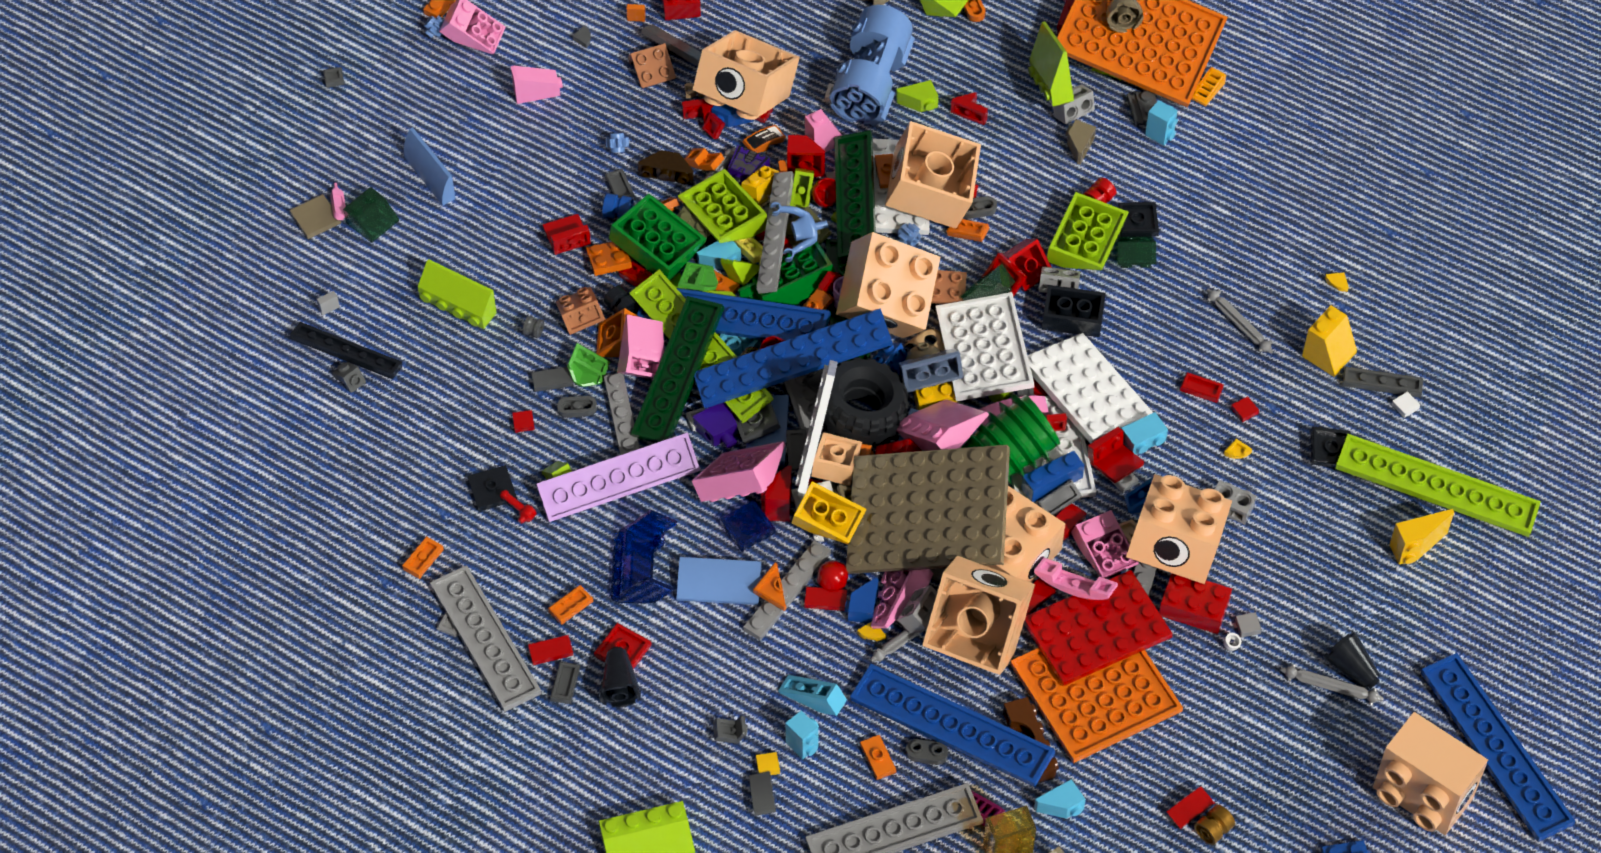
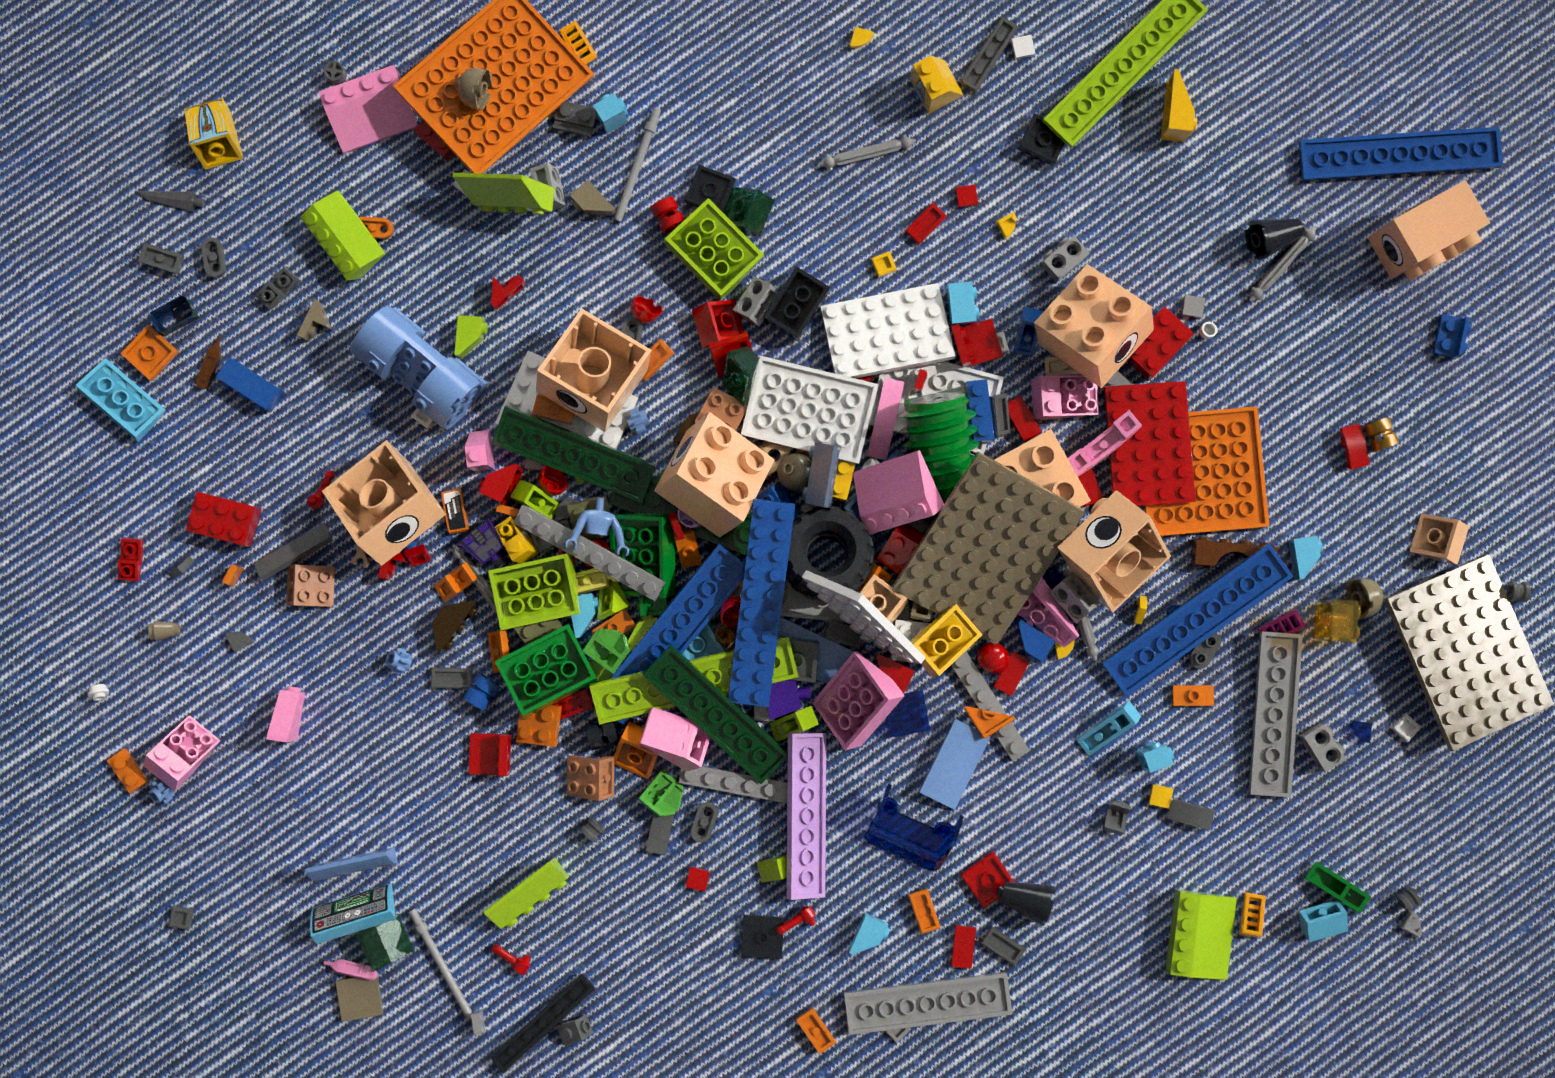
camera: 65 degrees left, 30 degrees up
none -> slope [310,883,396,944]
none -> light grey bar [408,909,473,1020]
none -> red piece [491,944,531,975]
none -> light grey bar [614,107,661,222]
none -> red hair [630,296,663,323]
none -> lime slope [769,706,819,742]
none -> medium azure slope [849,912,890,955]
none -> yellow tile [871,251,897,278]
none -> yellow tile [1134,595,1147,624]

